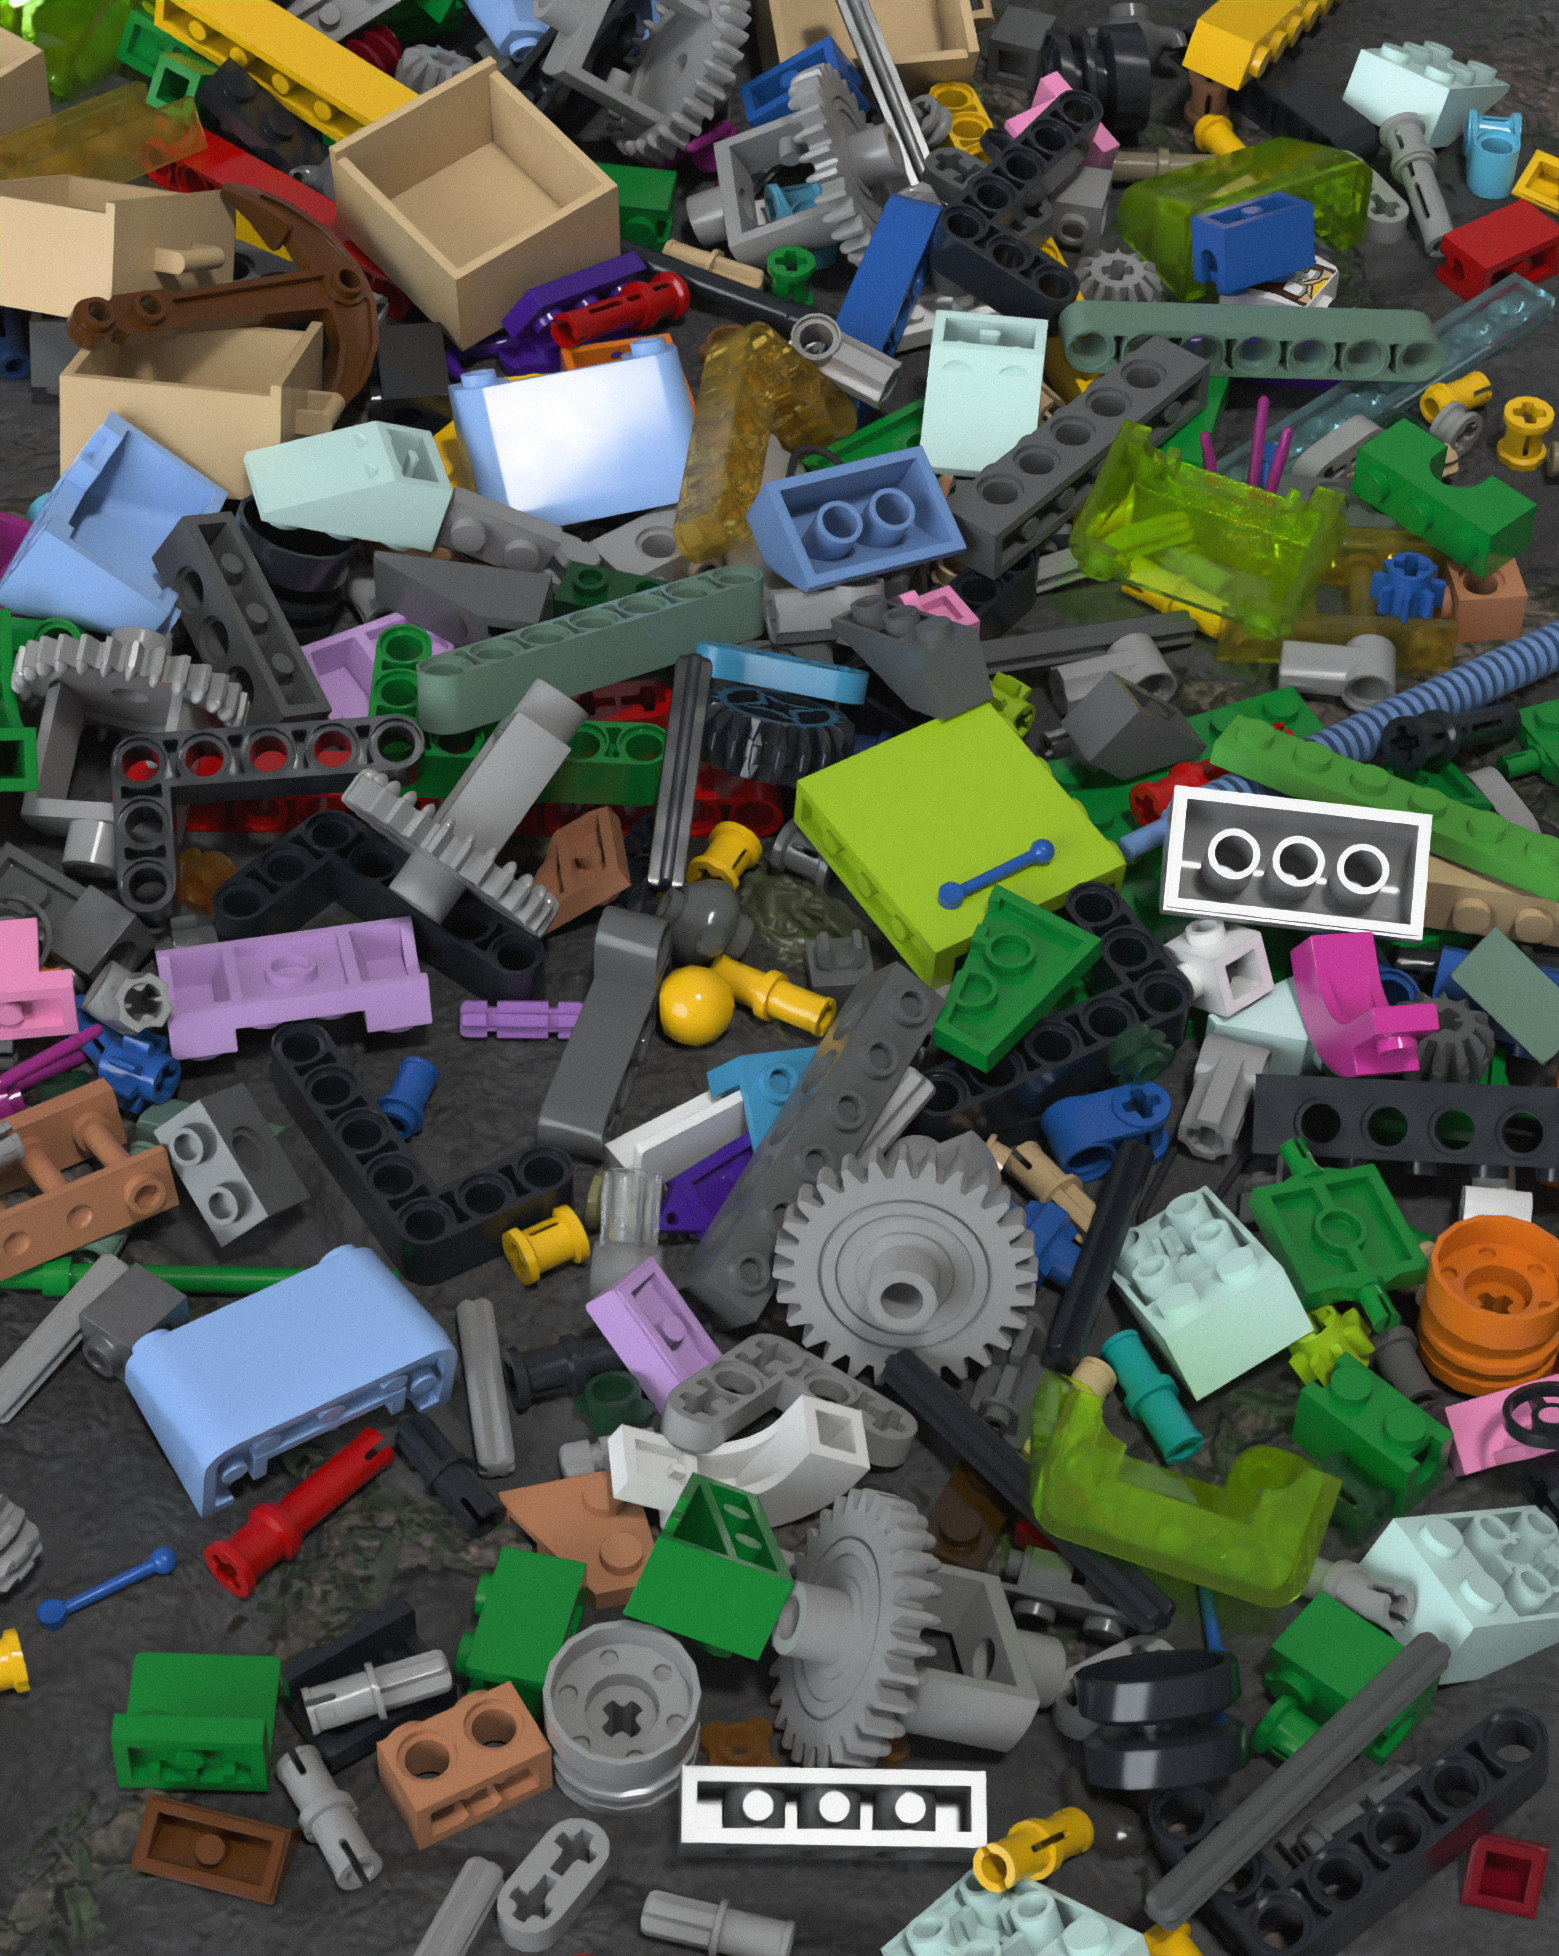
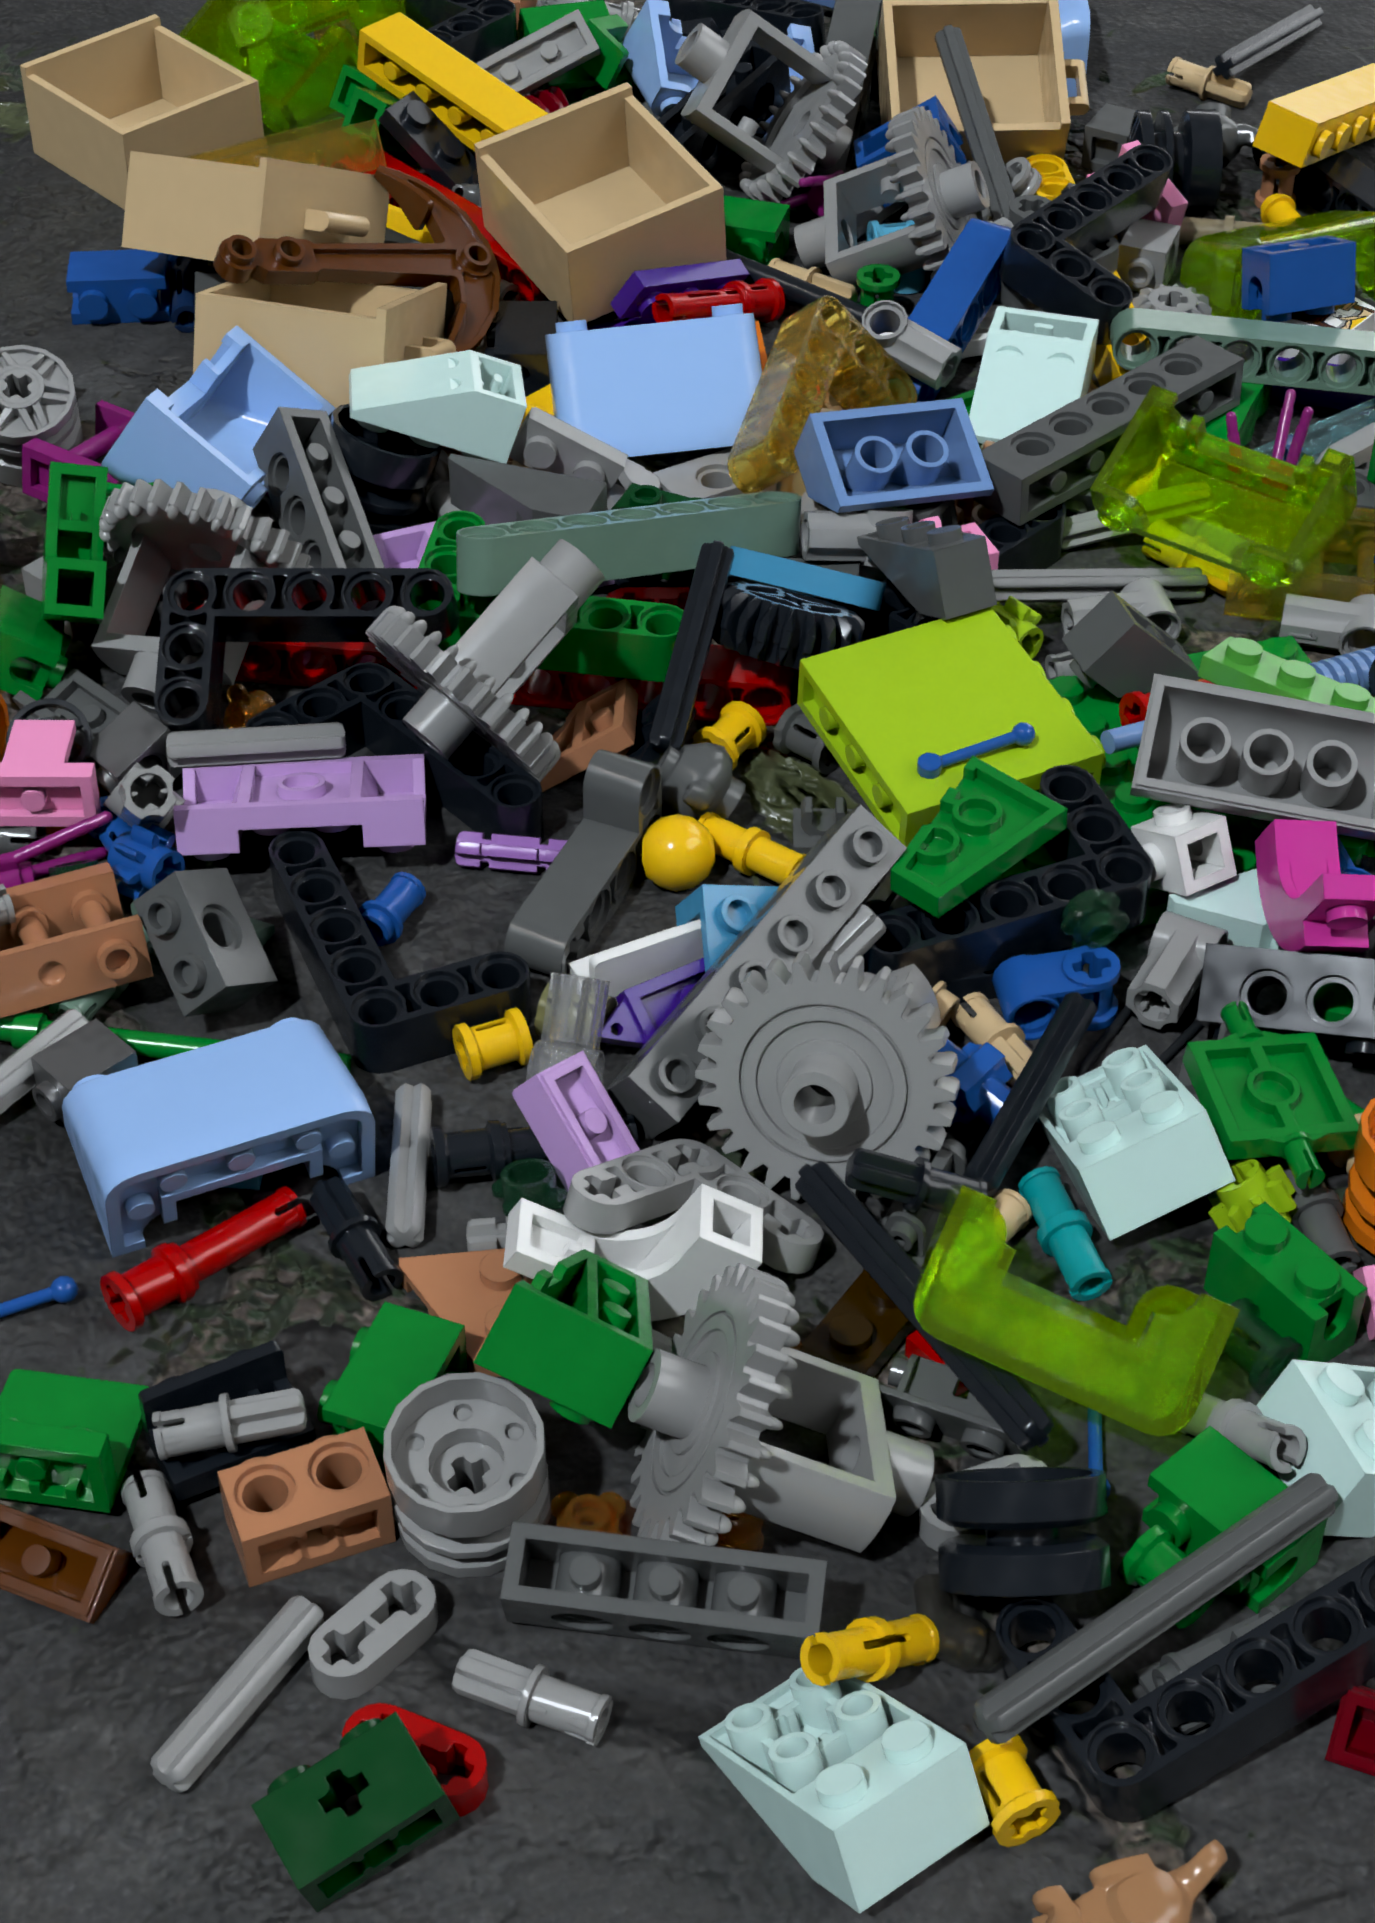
camera: 10 degrees right, 5 degrees down
none -> light grey axle [166,722,346,768]
none -> black axle [845,1148,988,1223]

